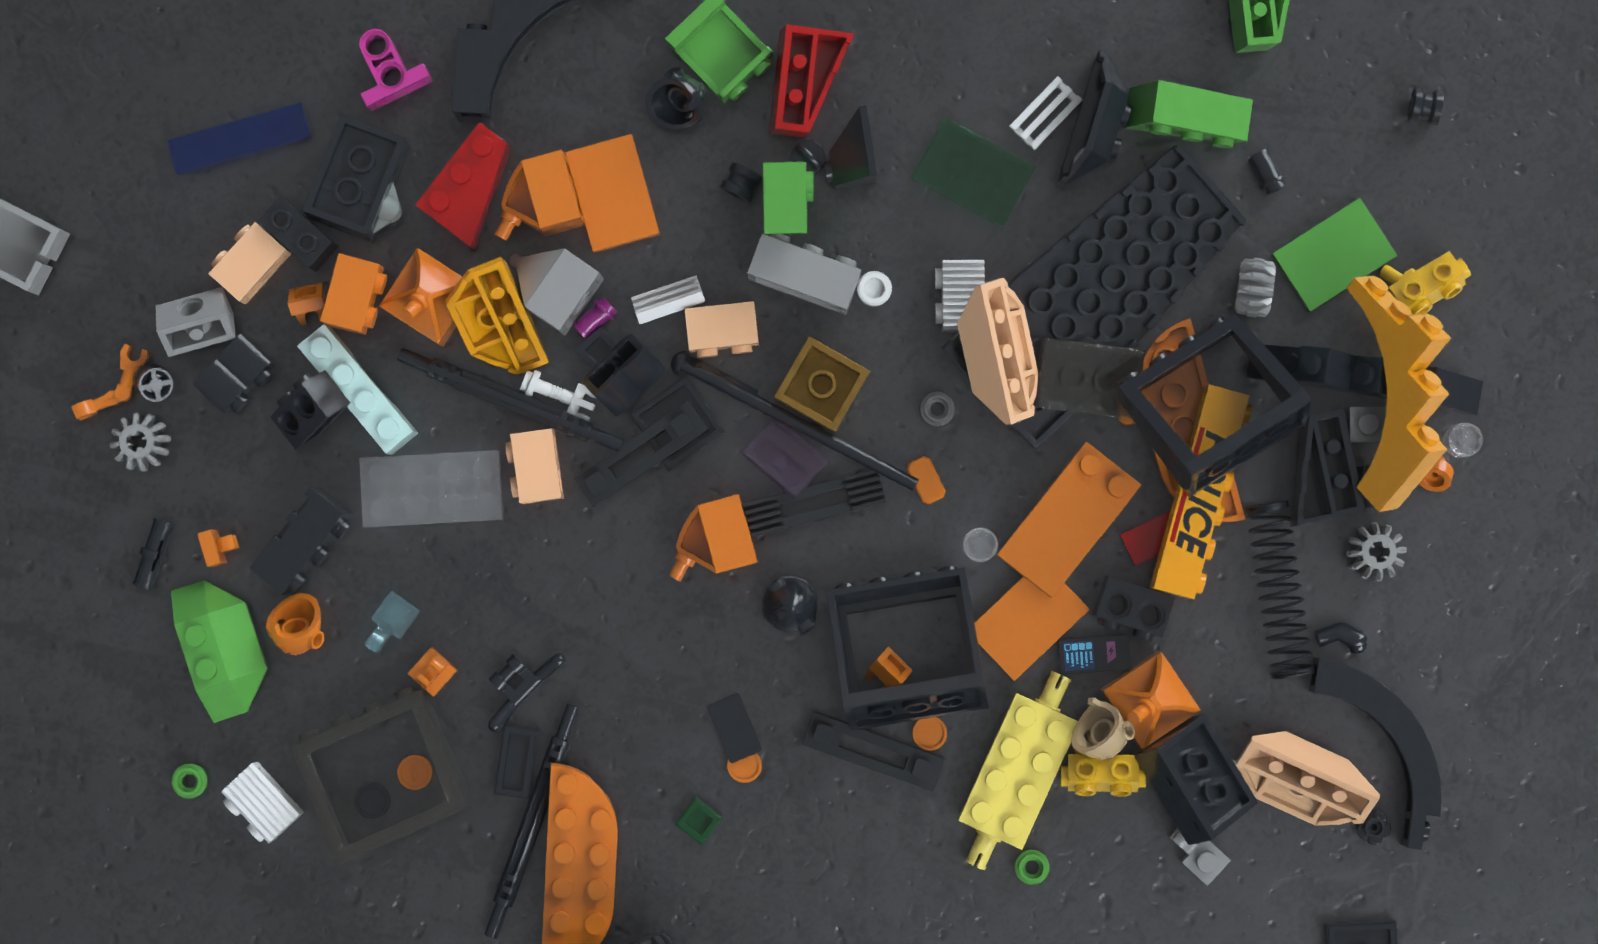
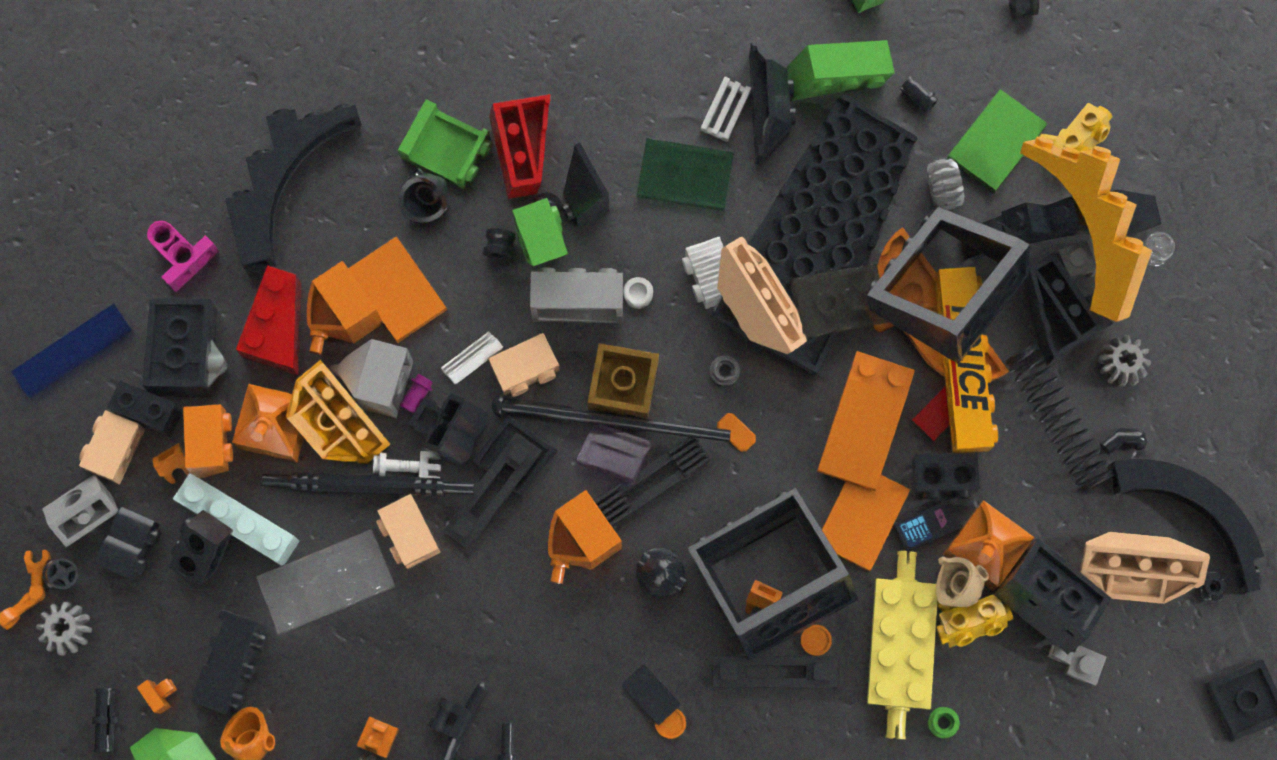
camera: 25 degrees left, 10 degrees down
clear light blue plate [364,590,421,653] -> none
clear wheel [962,527,998,562] -> none
orange tile [1419,456,1454,492] -> none

